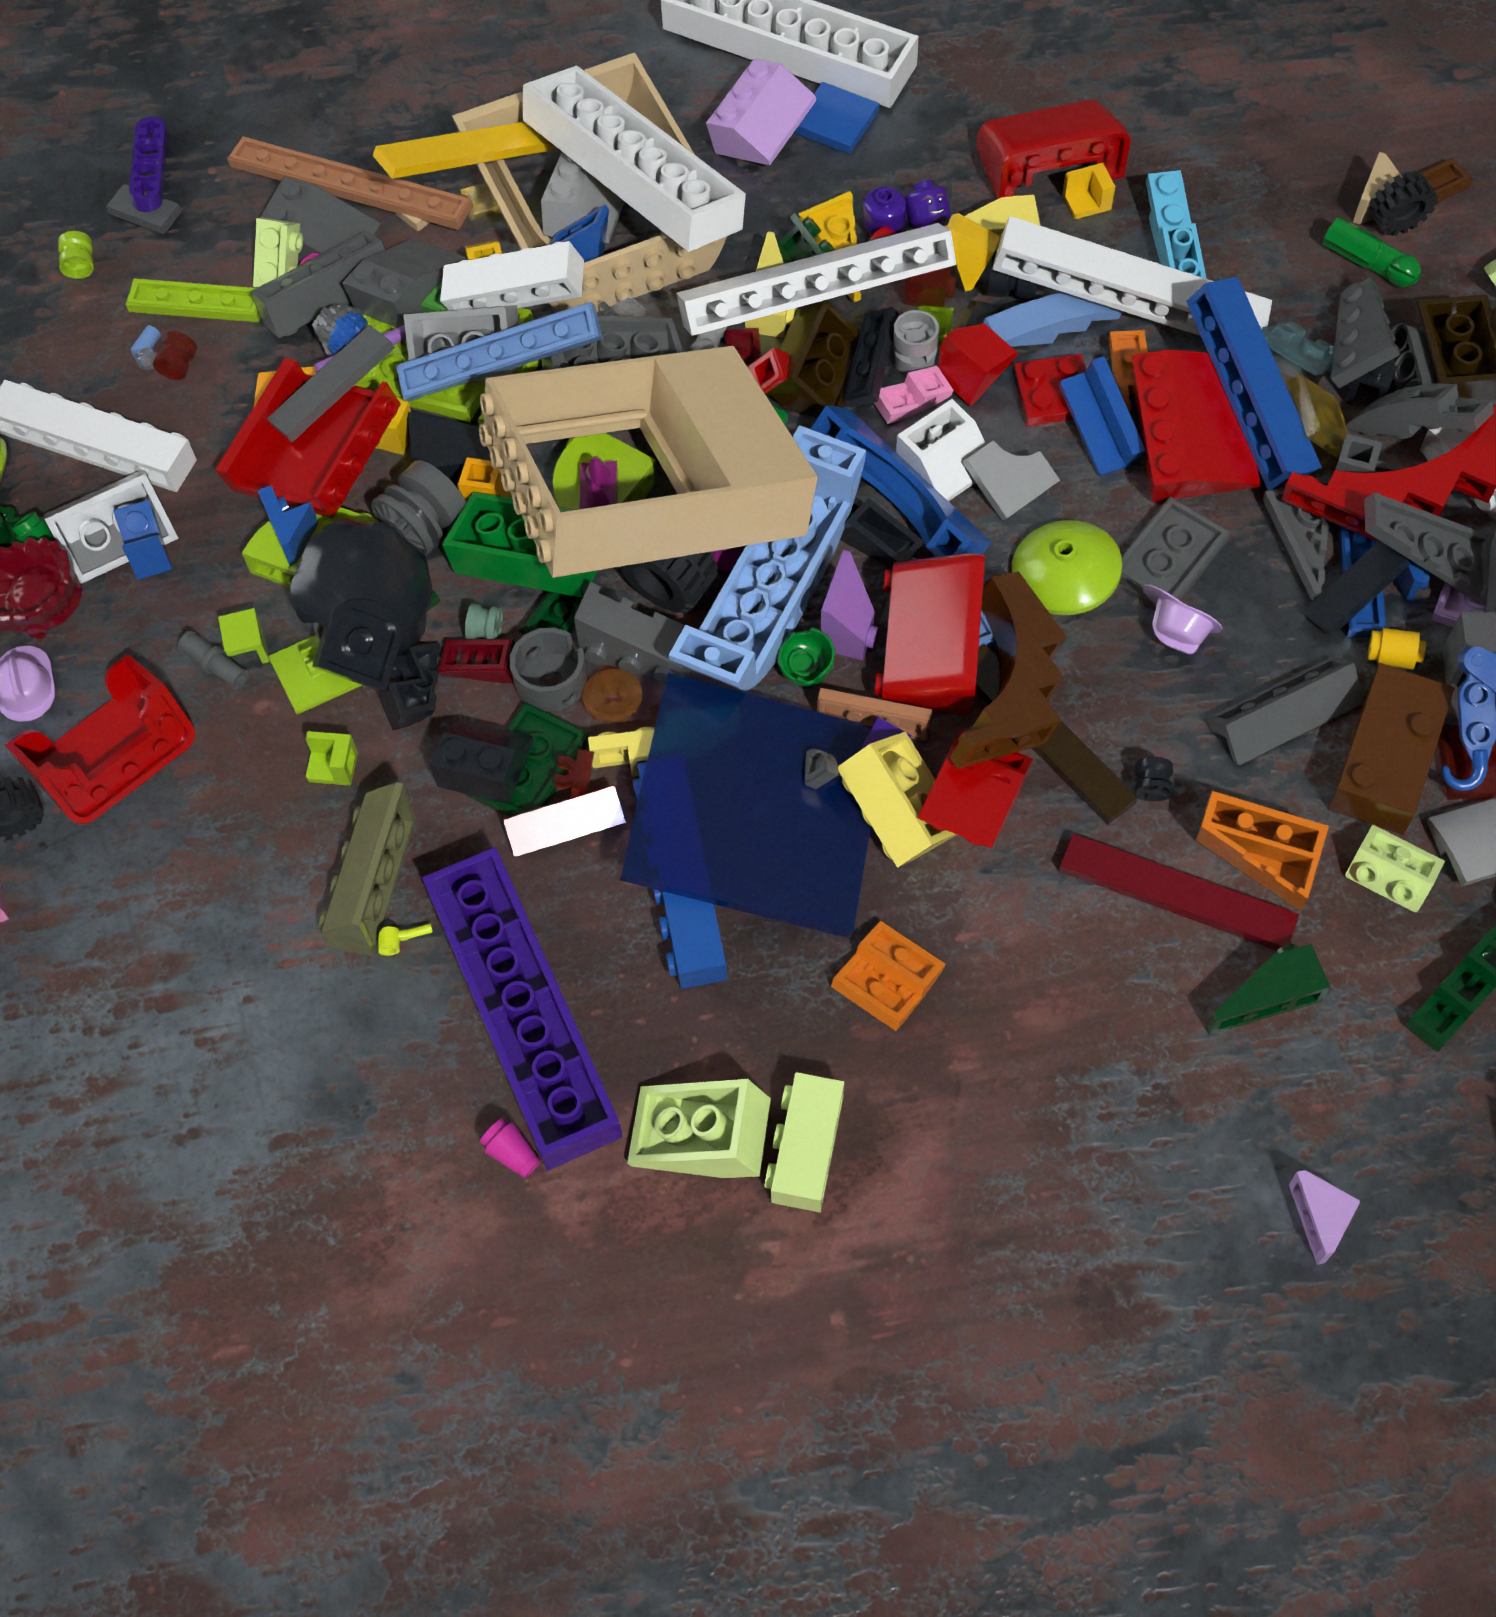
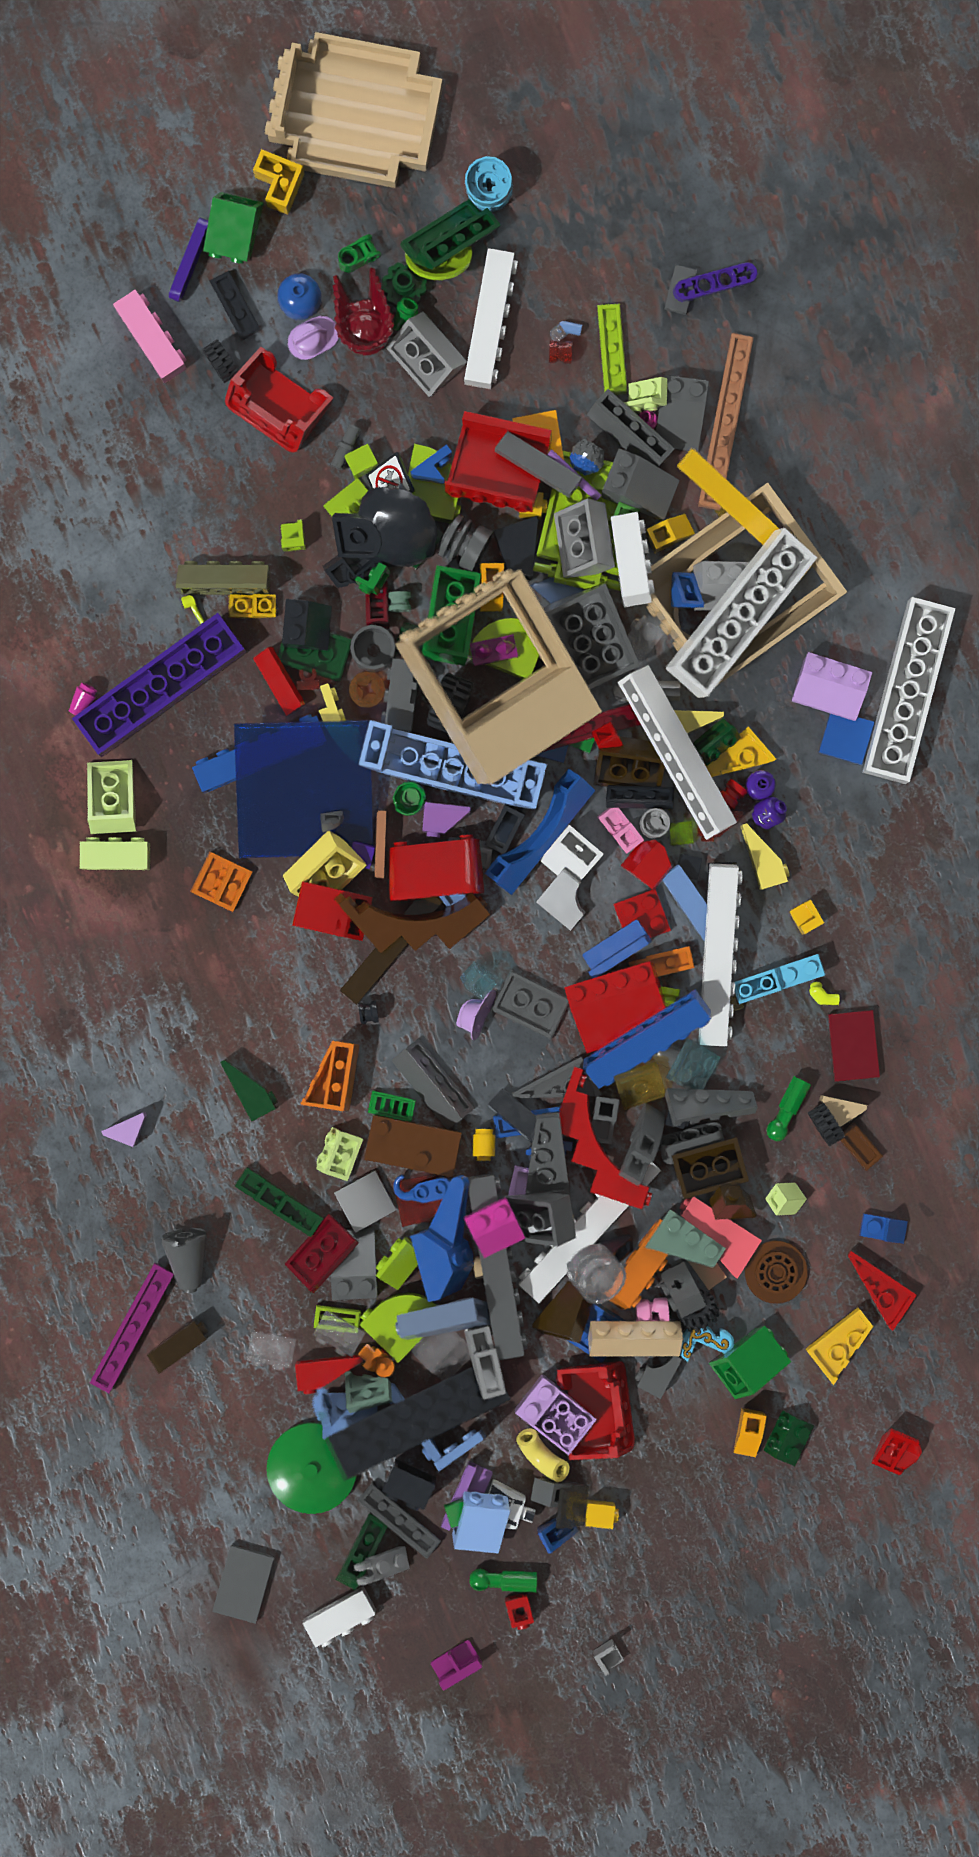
camera: 70 degrees right, 25 degrees up
lime wheel [58,231,94,279] -> none
blue slope [113,500,173,580] -> none
medium blue tile [396,302,603,402] -> none
yellow slope [946,213,1001,292] -> none
red windscreen [976,100,1131,199] -> none
lime dish [1012,520,1122,615] -> none
dark red tile [1059,833,1300,950] -> none
none -> yellow slope [229,594,276,618]
none -> green bracket [355,562,391,595]
none -> piece [366,452,415,493]
none -> green slope [368,1090,416,1122]
none -> clear light blue brick [460,961,497,1000]
none -> neon yellow arm [809,982,840,1005]
none -> dark red tile [828,1010,880,1082]

